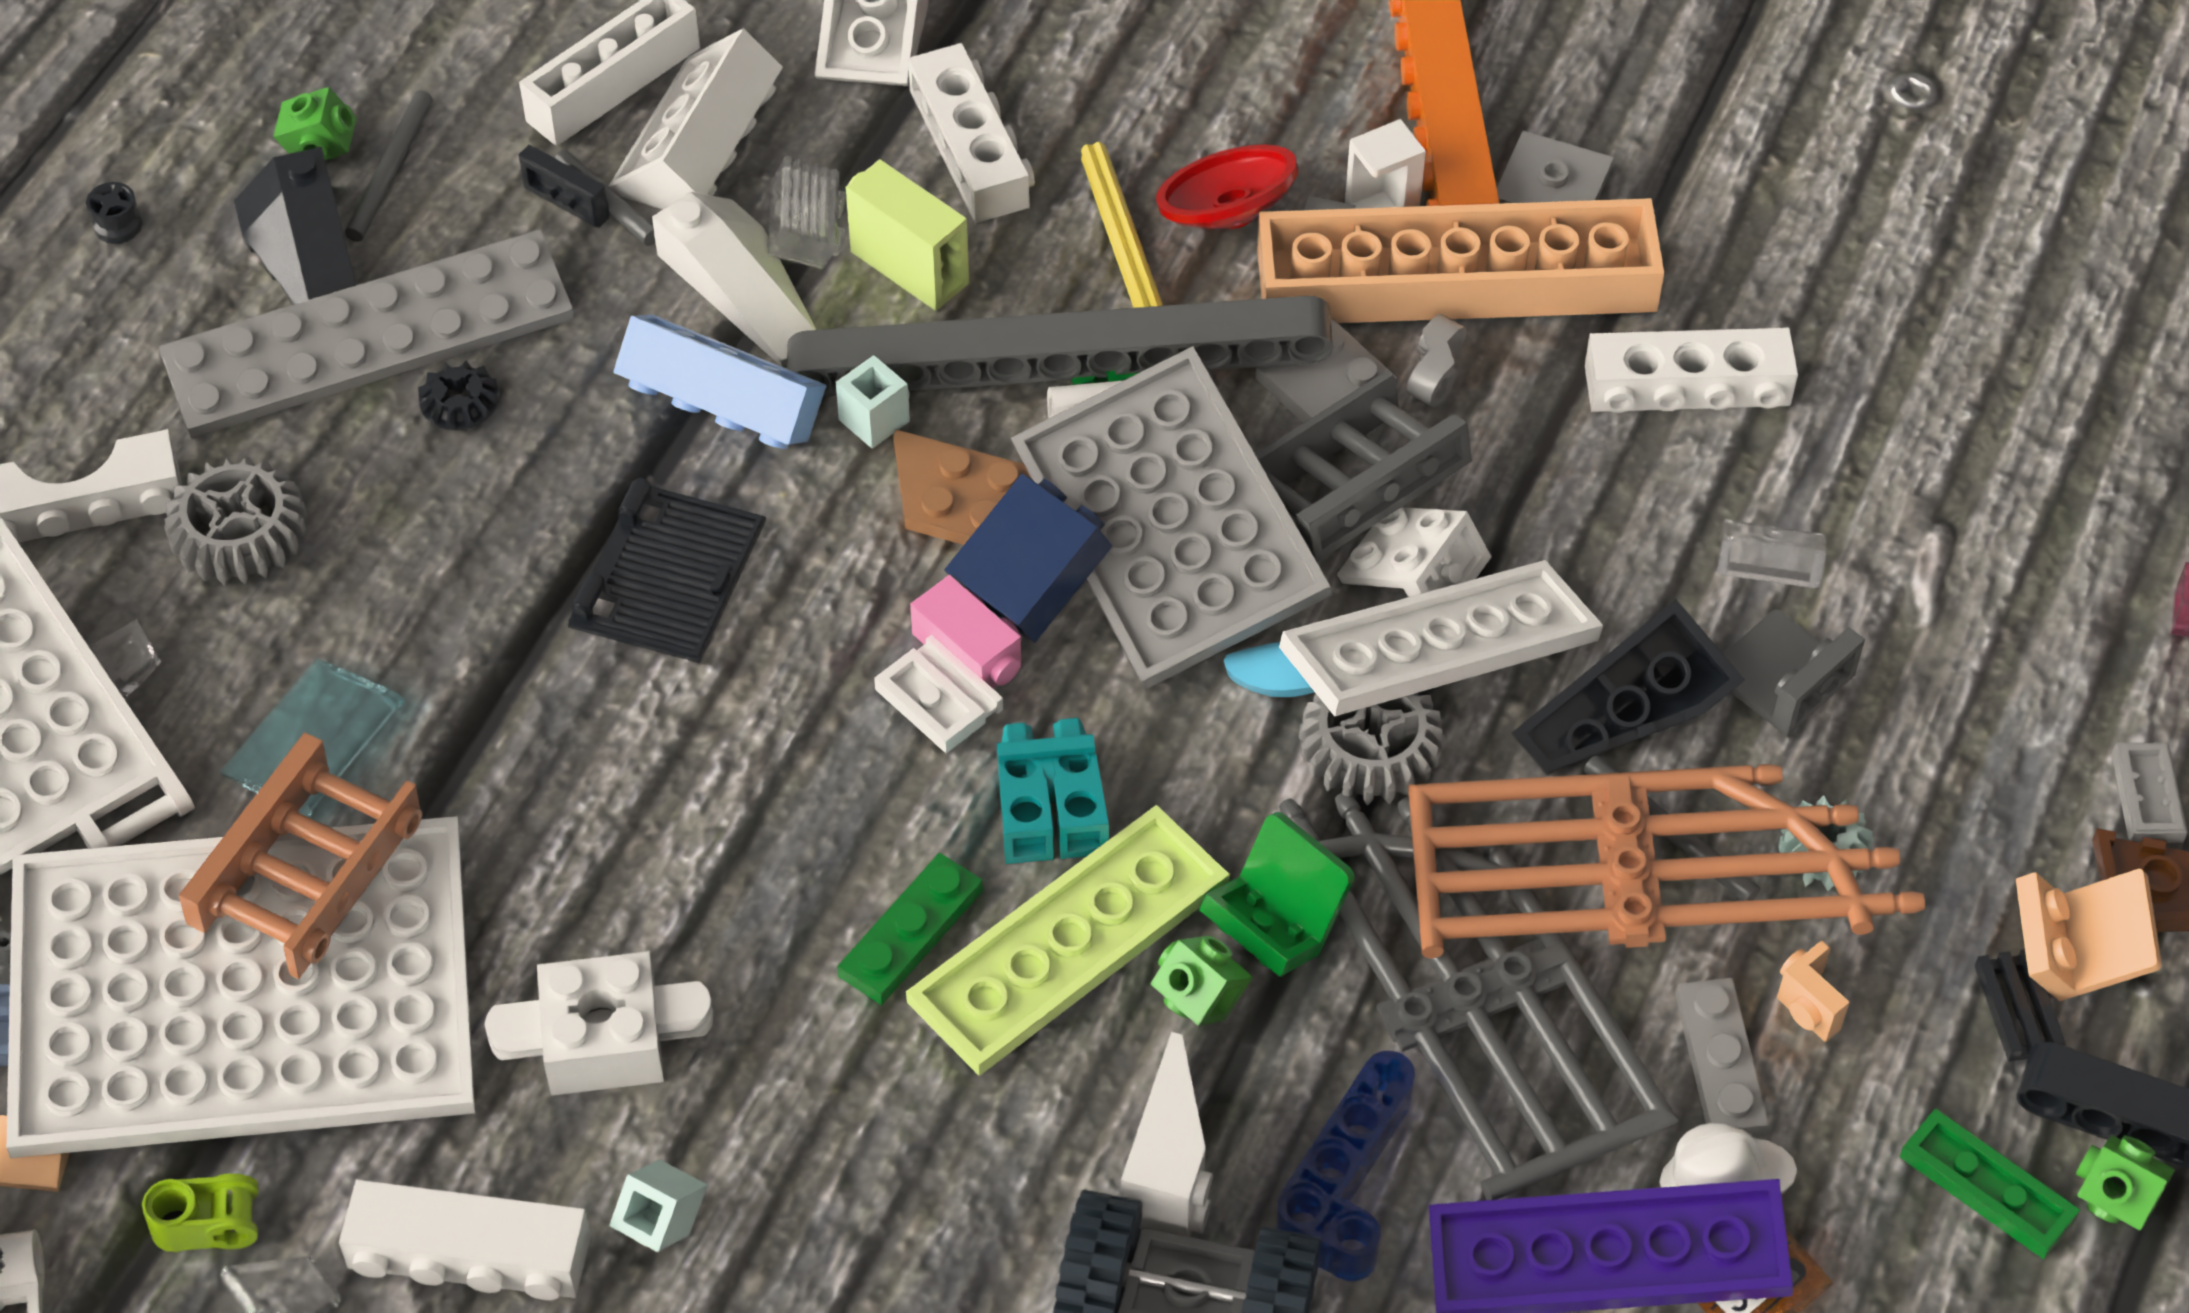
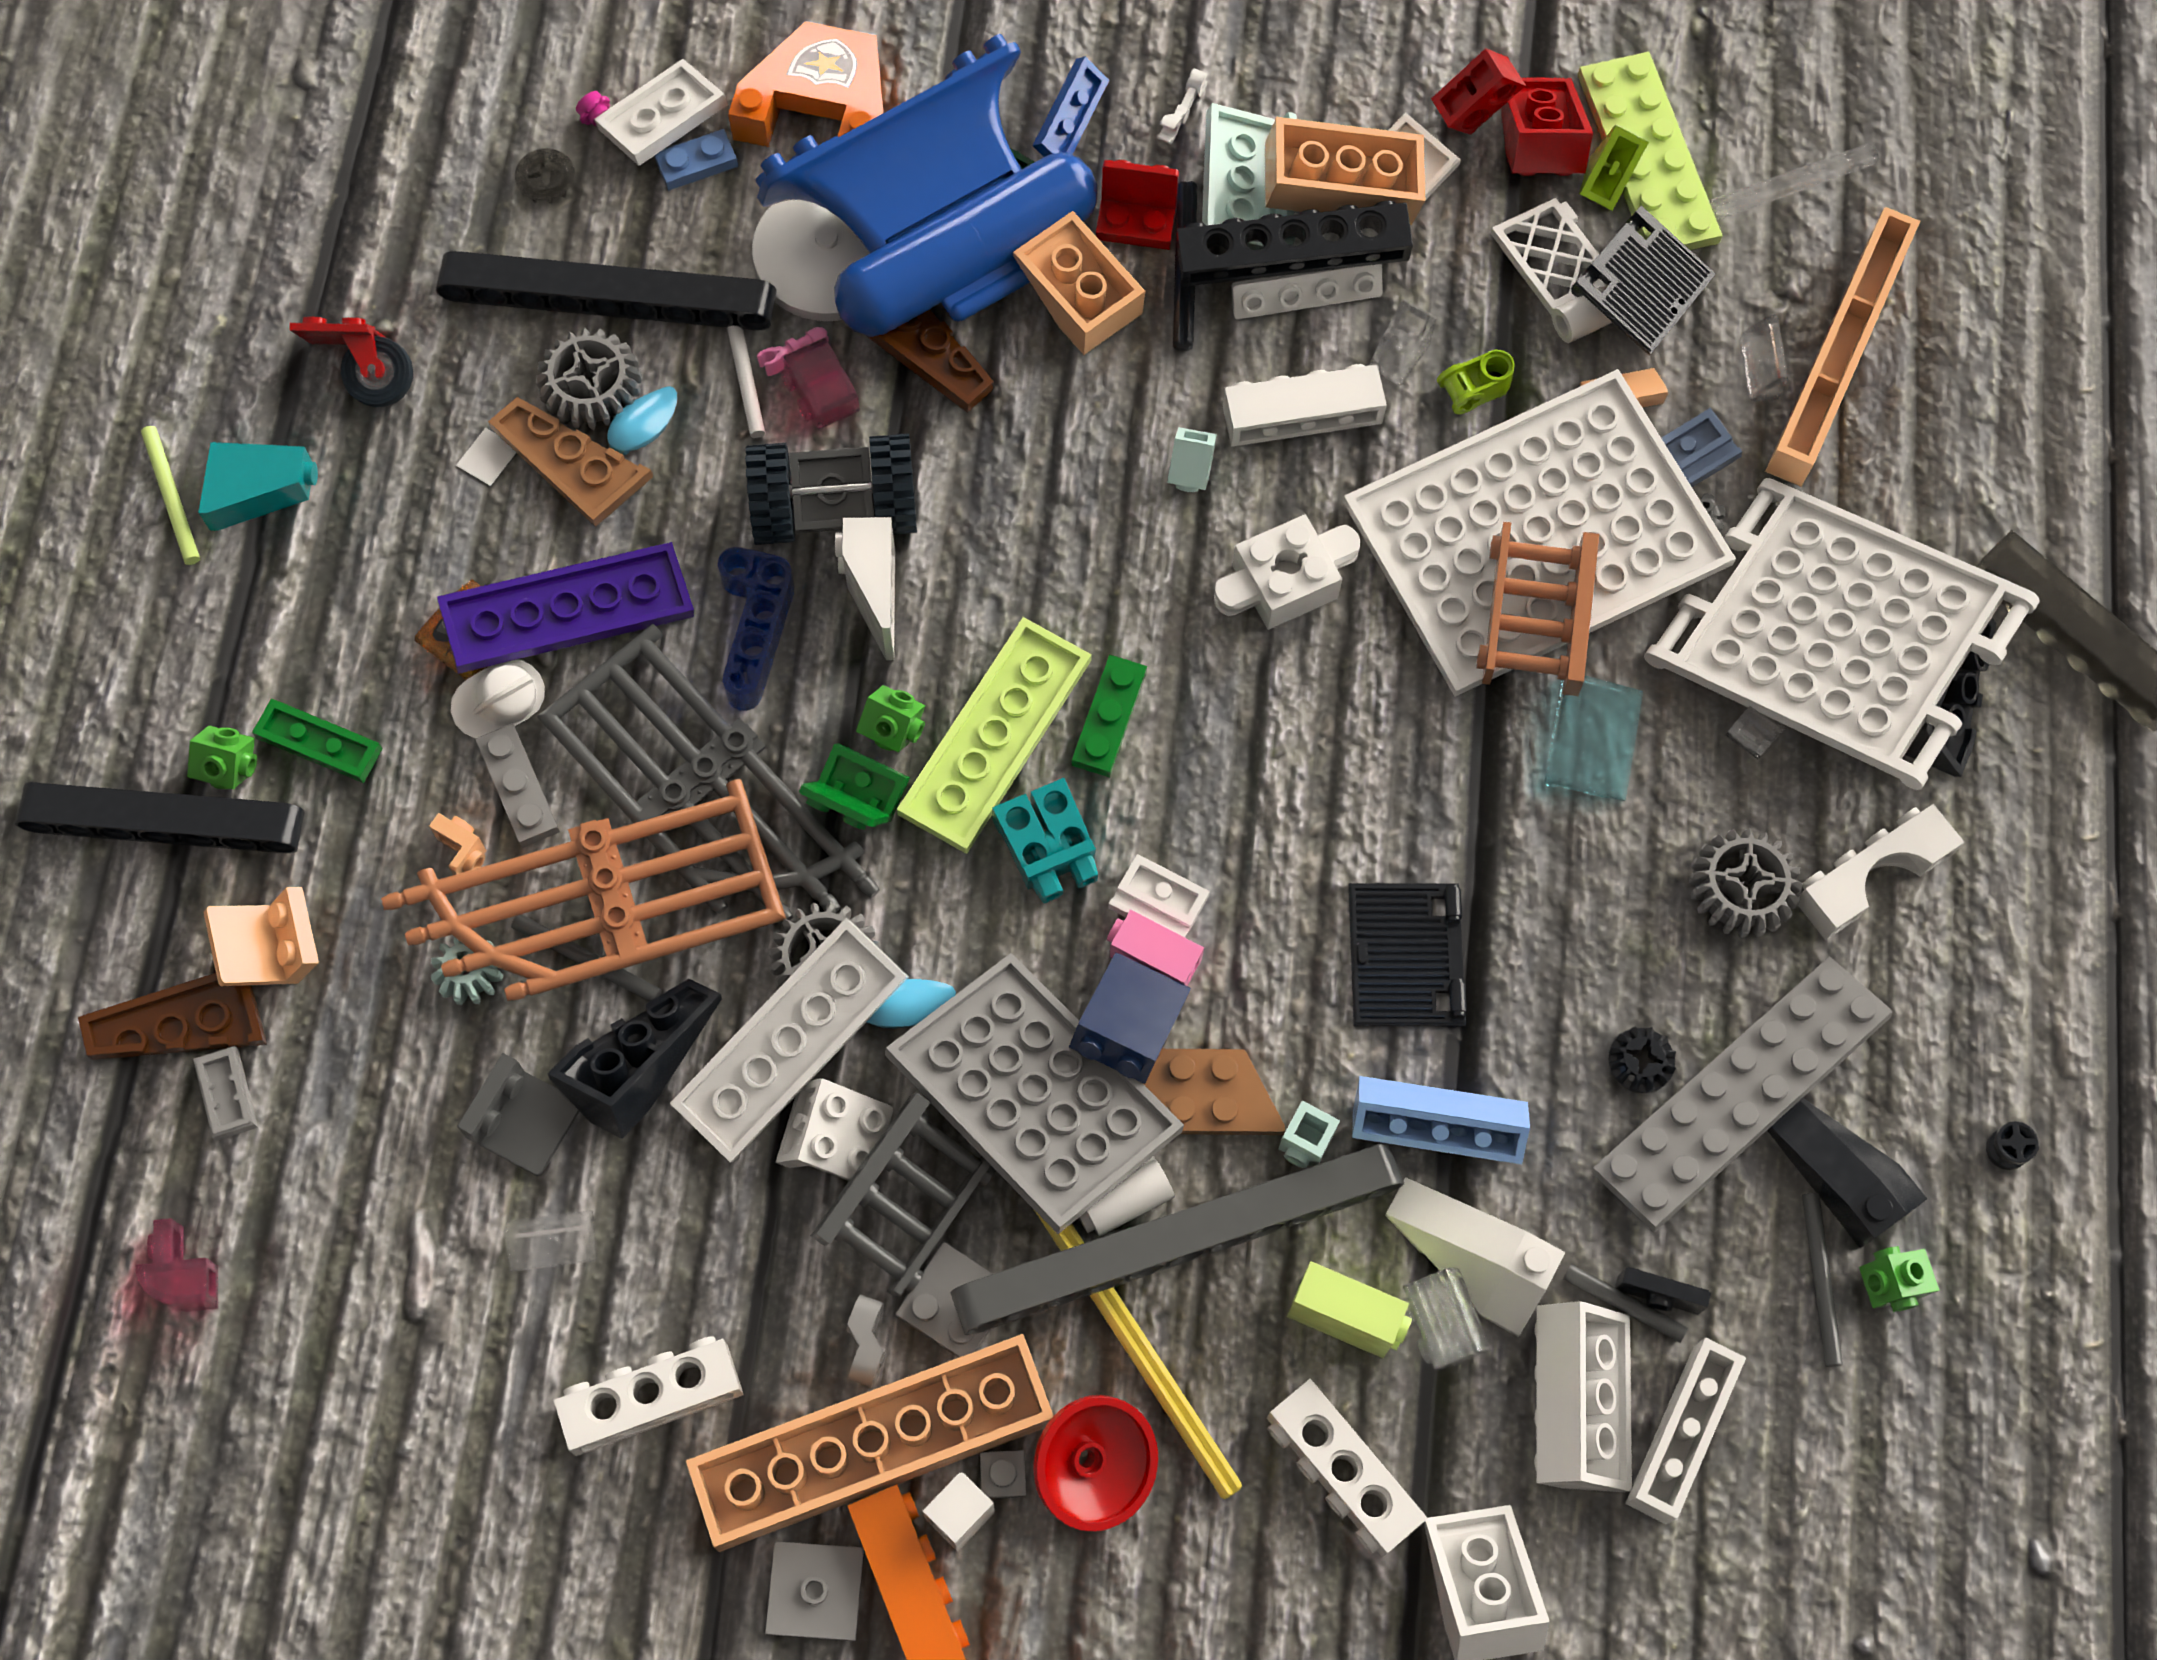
camera: 160 degrees right, 15 degrees up
black tile [1975,949,2066,1062] -> none

